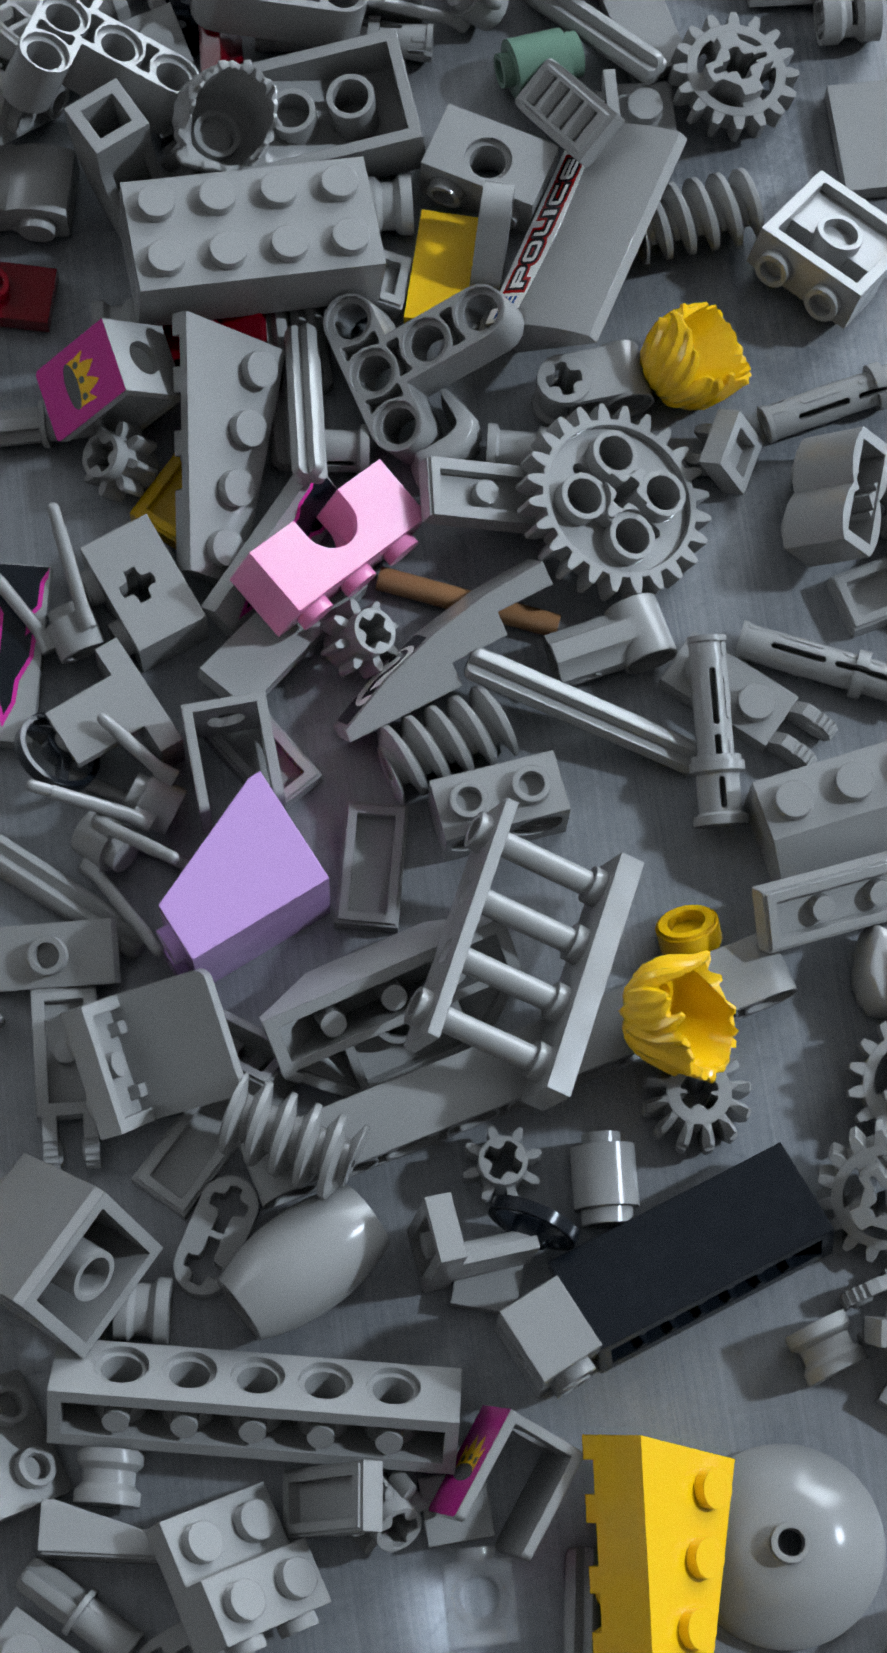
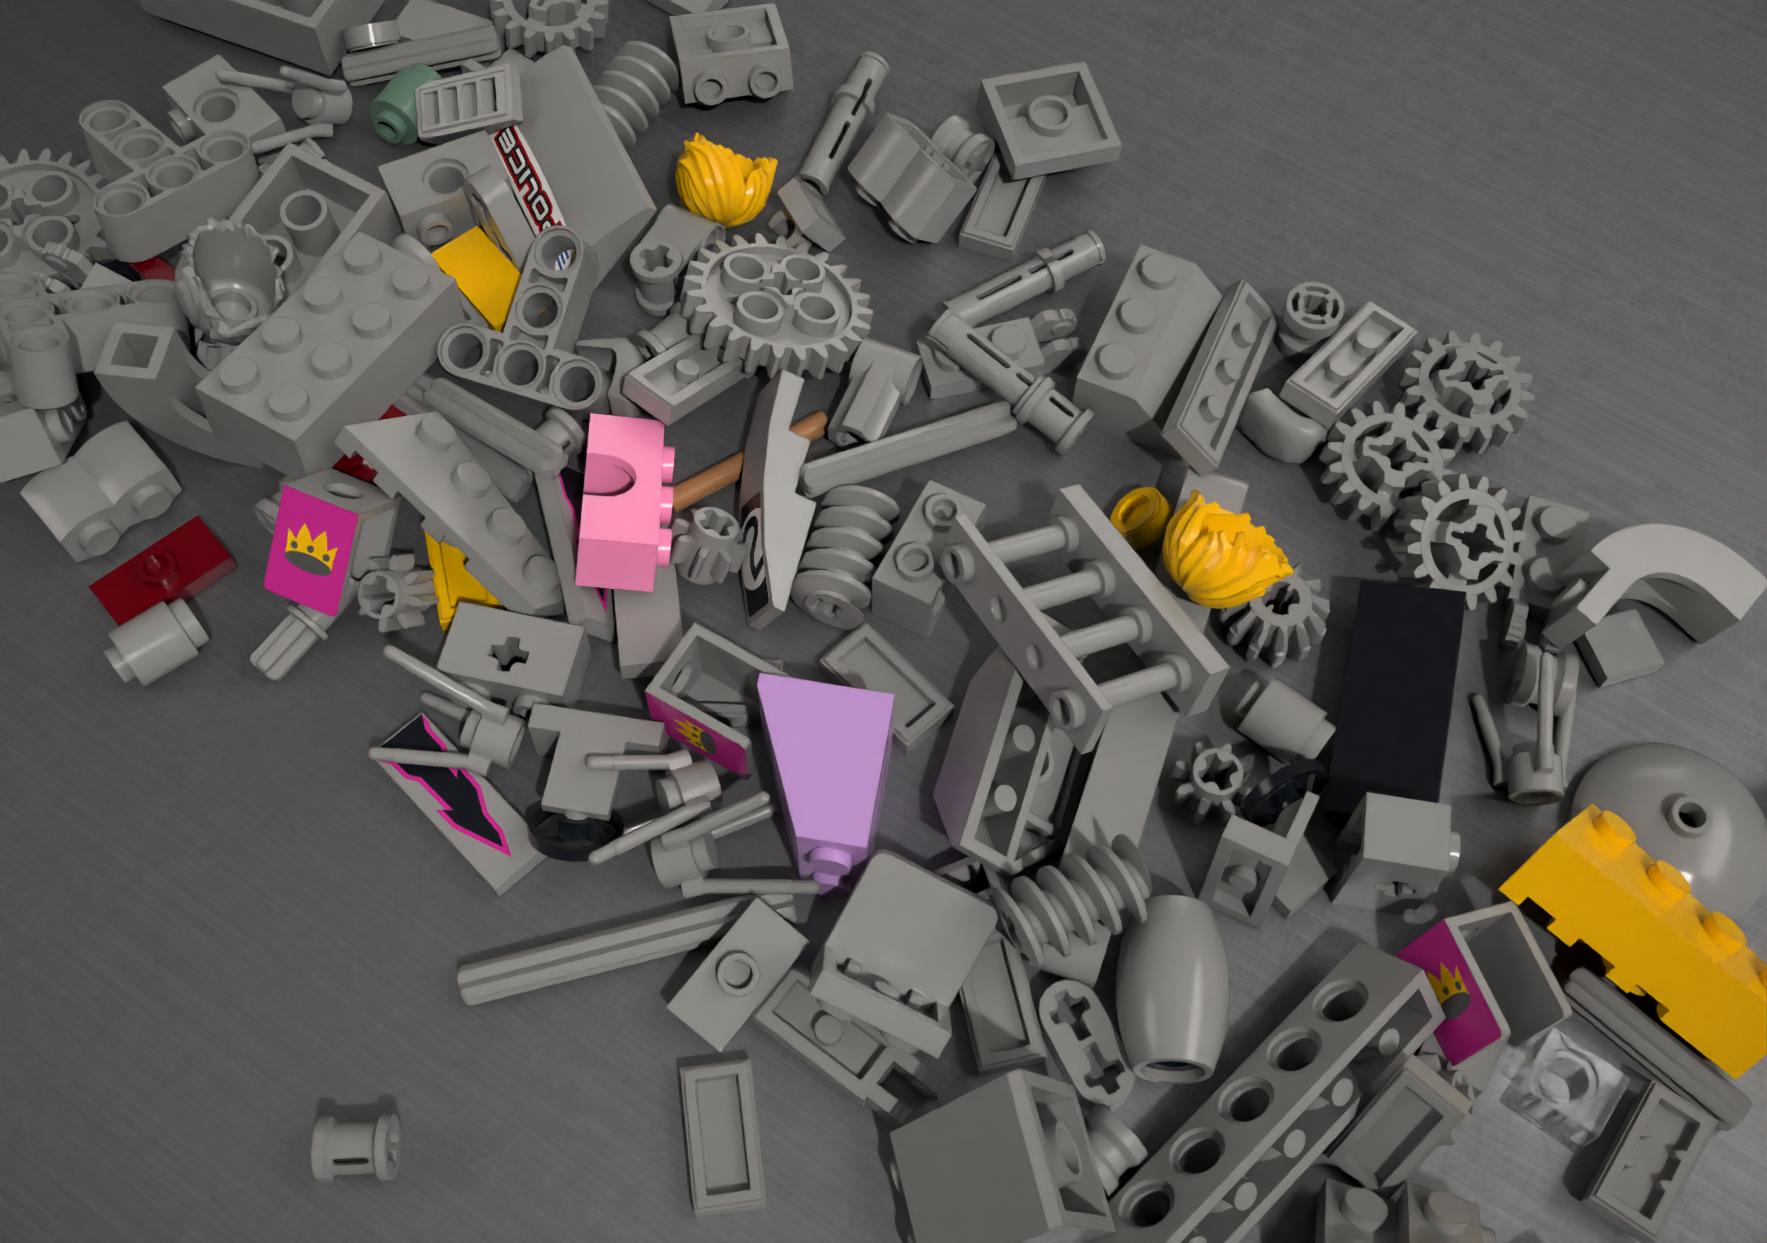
camera: 45 degrees left, 10 degrees down
none -> light grey plant [1472,652,1578,805]

